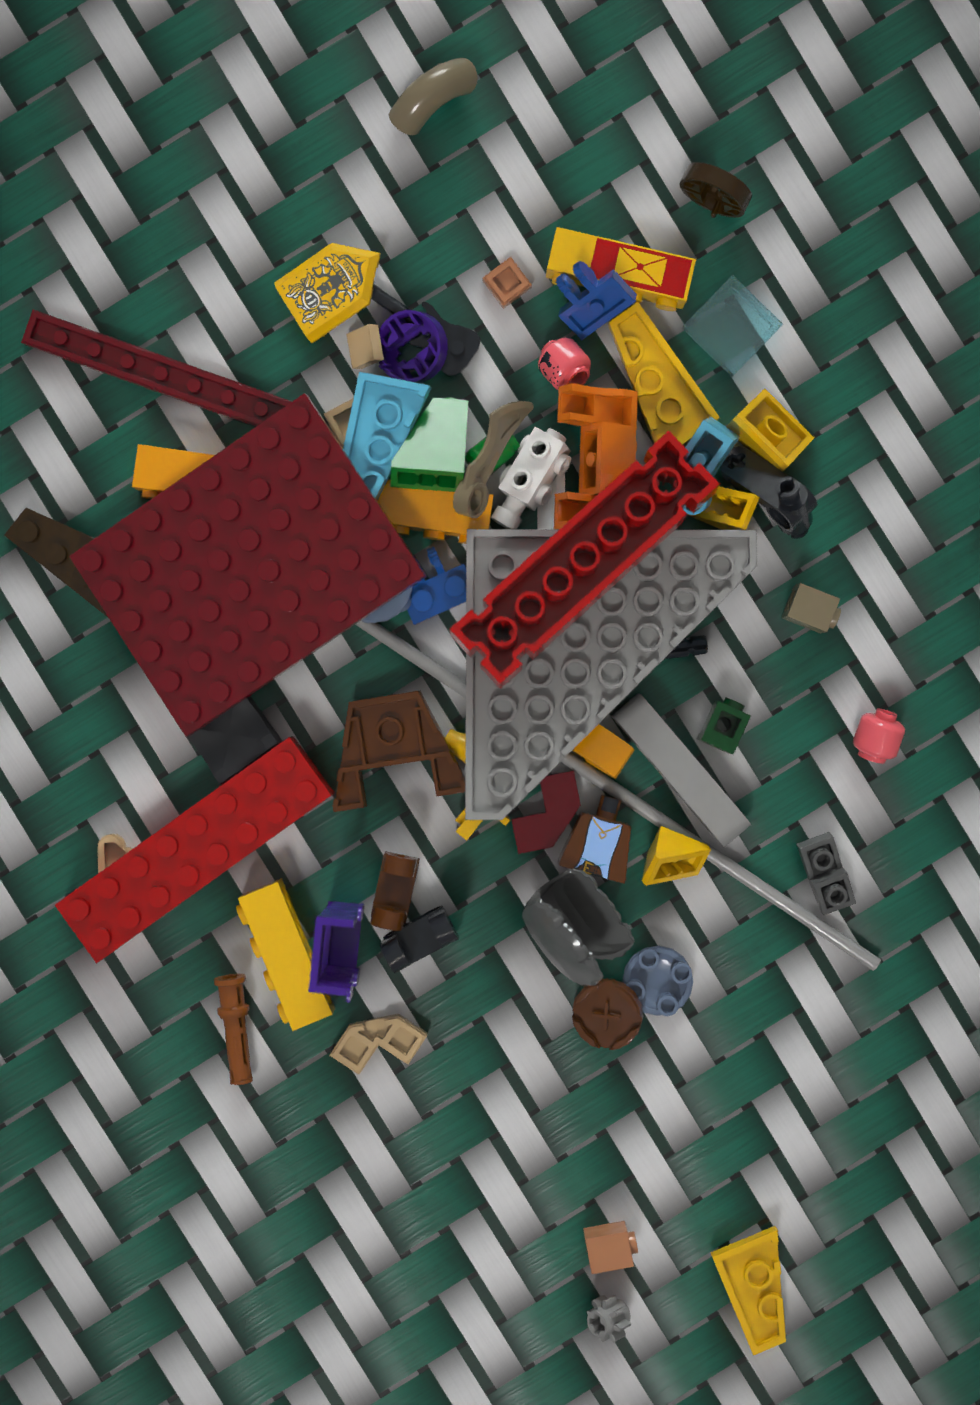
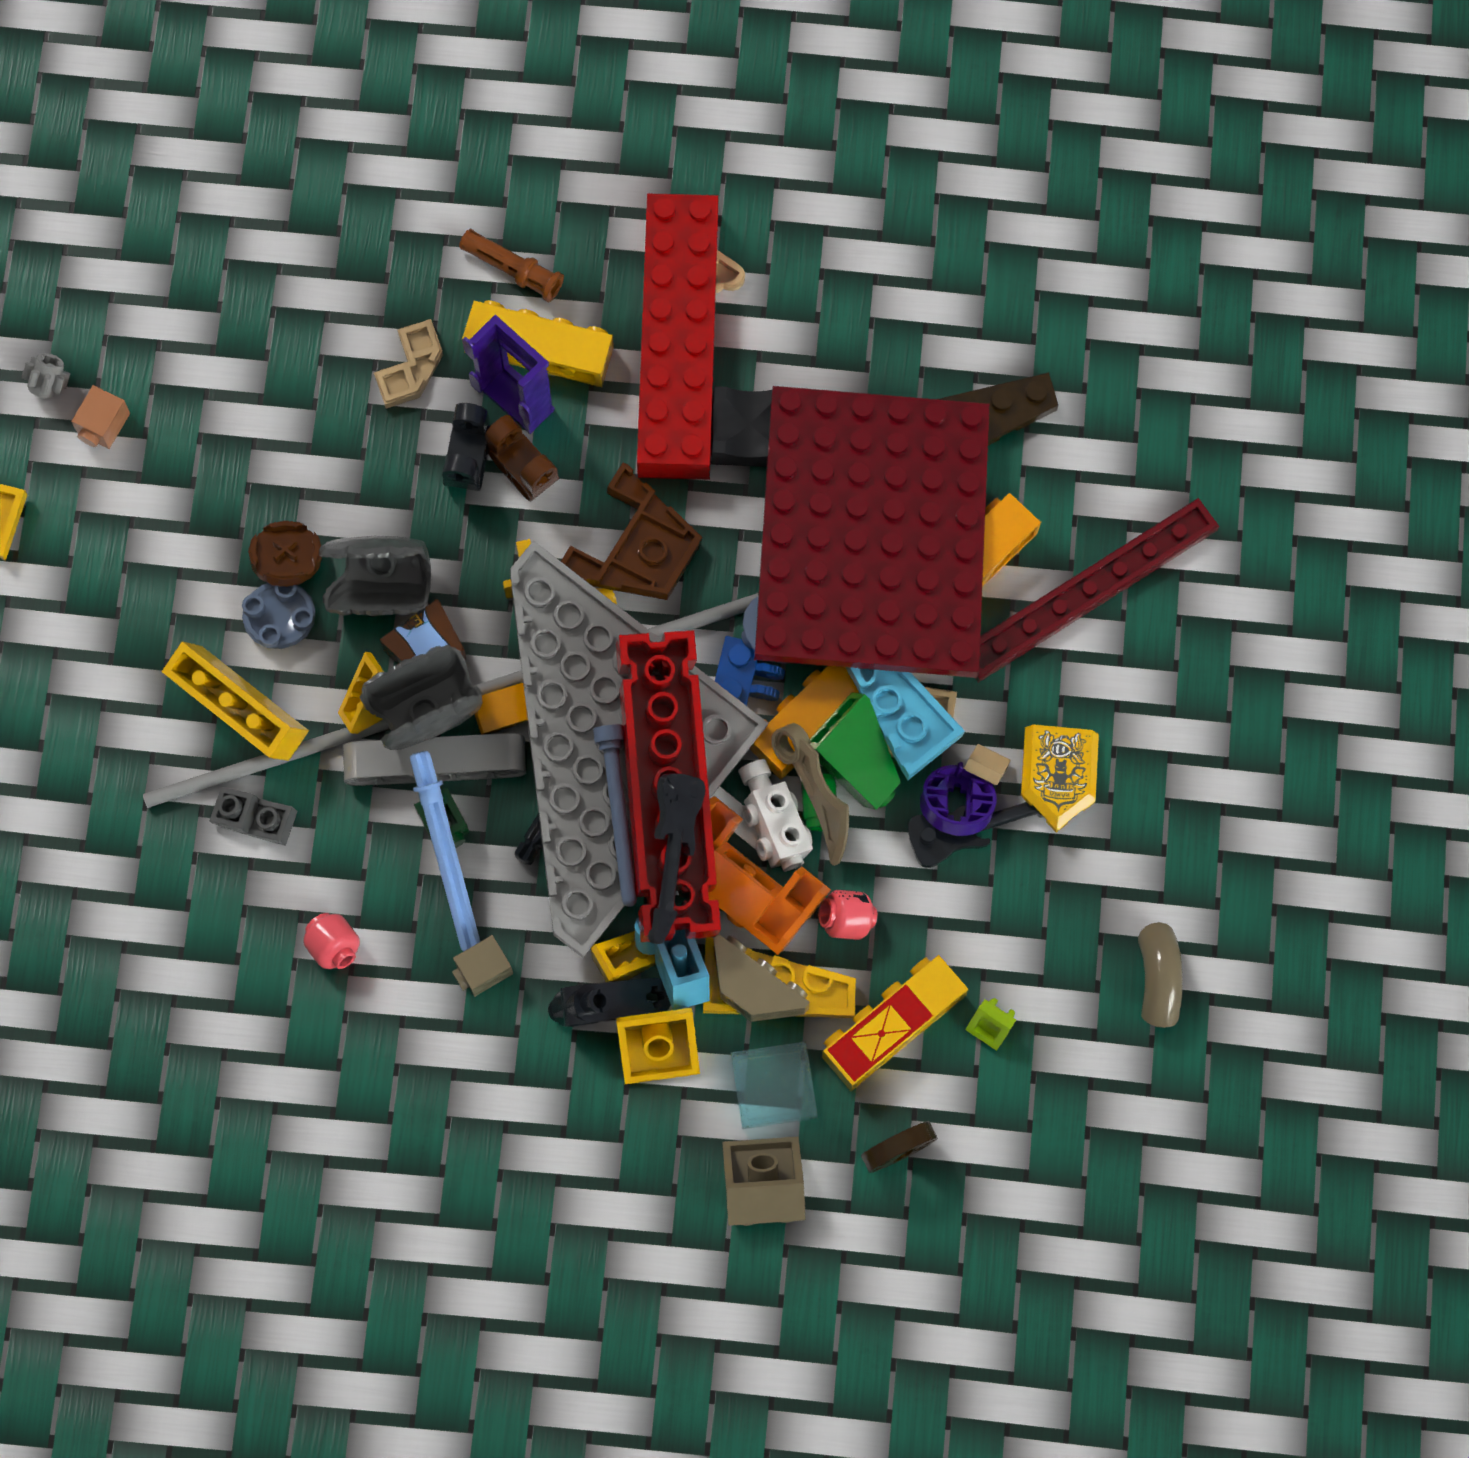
camera: 125 degrees right, 15 degrees down
nougat tile [482,257,532,309] -> none
dark red tile [511,770,581,854] -> none
blue hinge [556,261,637,340] -> none
none -> yellow brick [162,642,309,761]
none -> dark grey animal [360,645,483,750]
none -> light blue axle [410,751,481,952]
none -> sand blue piece [593,724,637,907]
none -> black piece [648,774,706,944]
none -> dark tan slope [714,934,810,1022]
none -> dark tan slope [722,1136,806,1226]
none -> lime tile [965,998,1016,1051]

